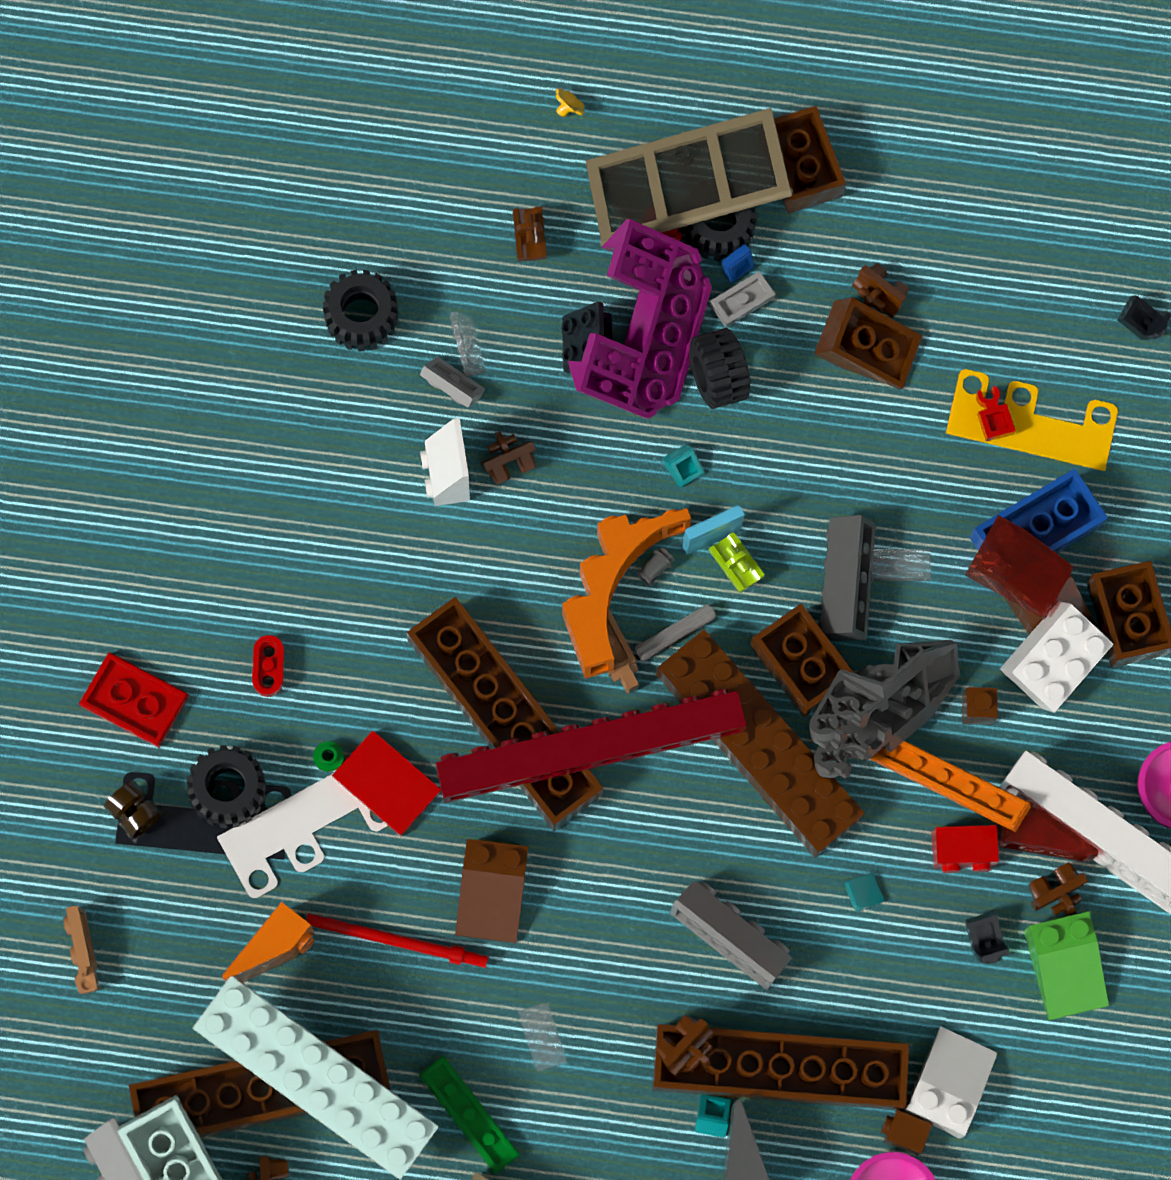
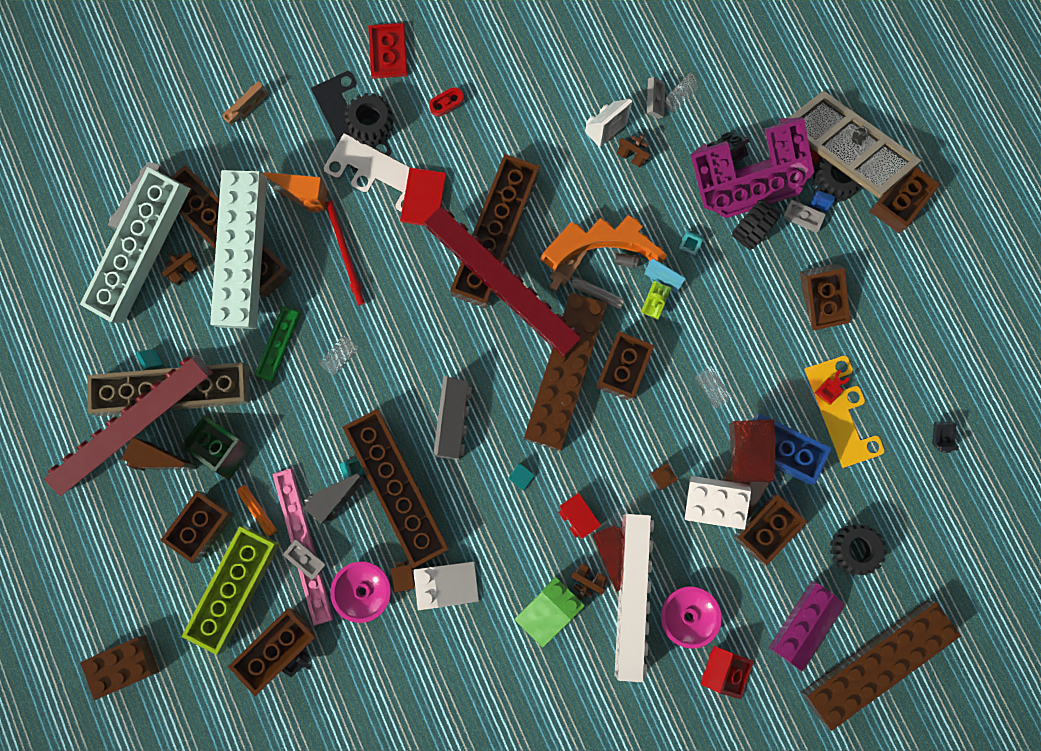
camera: 65 degrees right, 5 degrees up
dark brown wheel [104,780,163,839] -> none
green plate [313,741,344,772] -> none
black tyre [323,270,398,351] -> none
reddish brown slope [455,839,528,944] -> none
reddish brown hips [513,206,547,262] -> none
yellow plant [556,88,585,117] -> none
reddish brown hips [656,1015,714,1076] -> none
dark grey connector [809,640,960,779] -> none
dark grey brick [819,515,876,641] -> none
reddish brown hips [852,263,909,319] -> none
orange tile [870,741,1031,832] -> none
black bracket [964,911,1010,964] -> none

